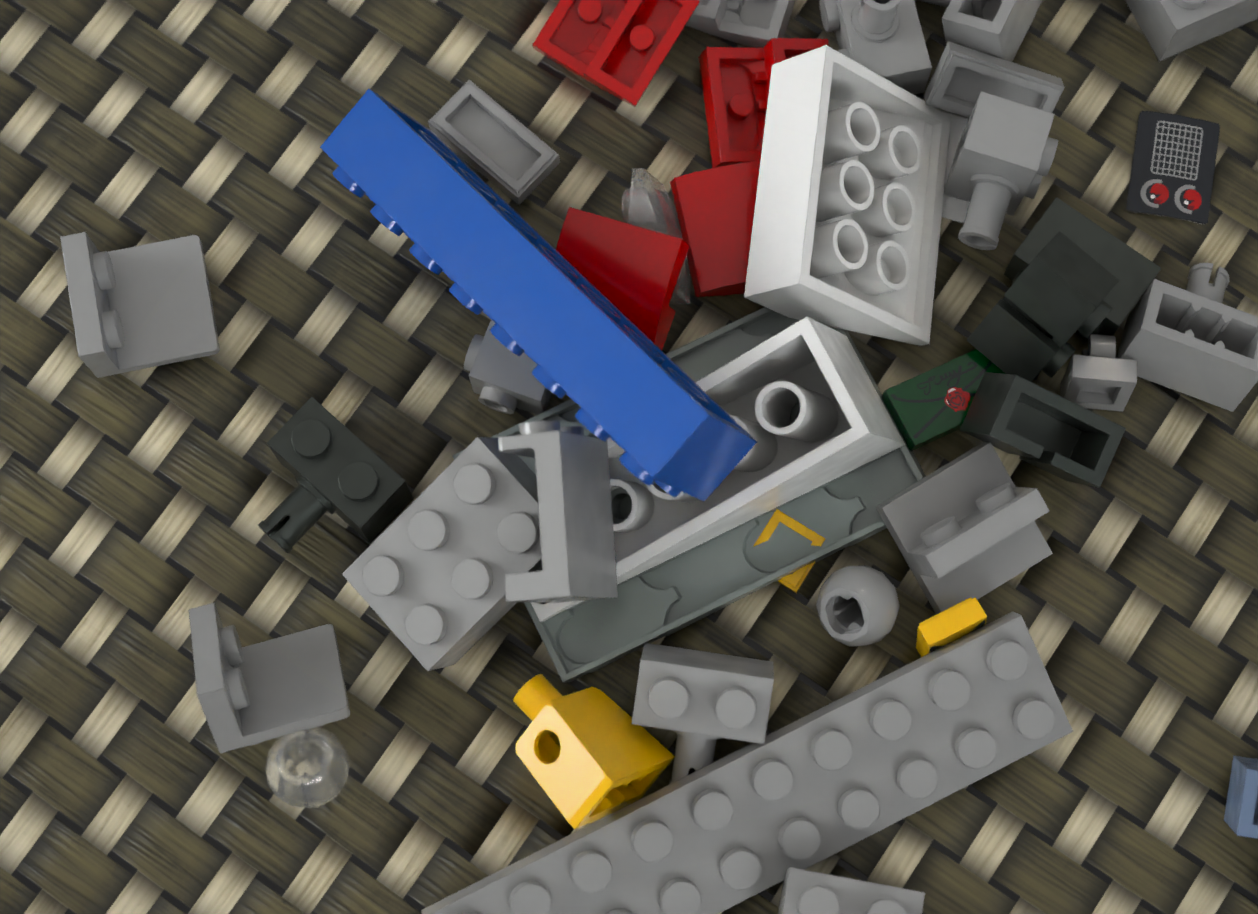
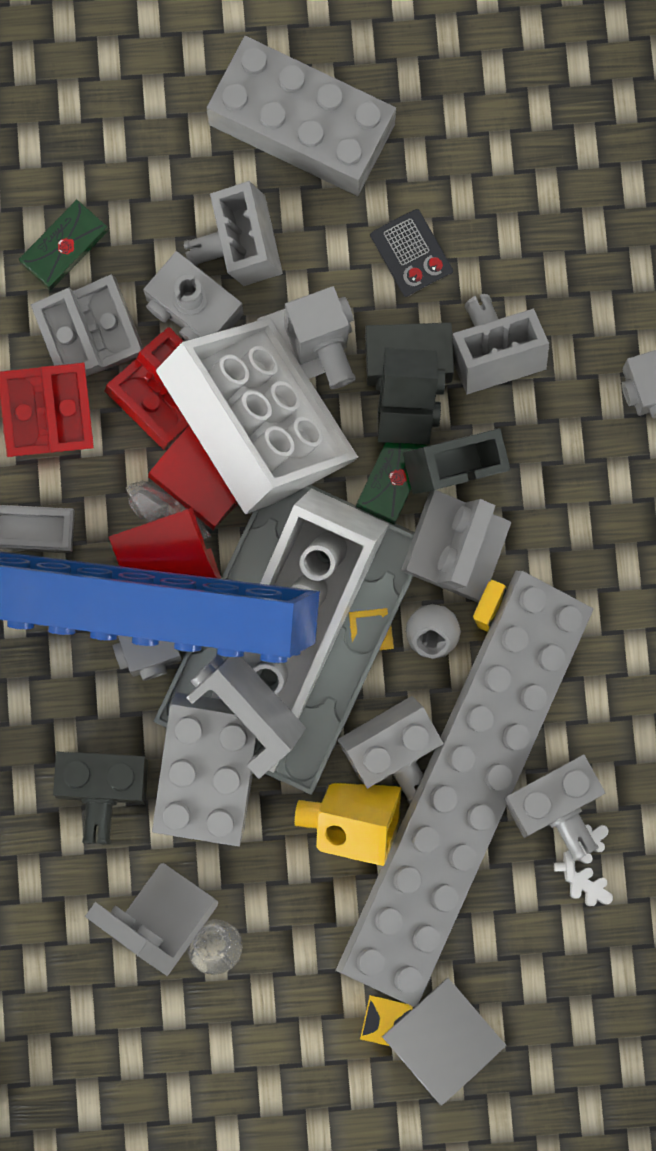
camera: 40 degrees left, 5 degrees up
light grey tile [924,41,1065,118] -> none
light grey tile [1060,334,1137,412] -> none

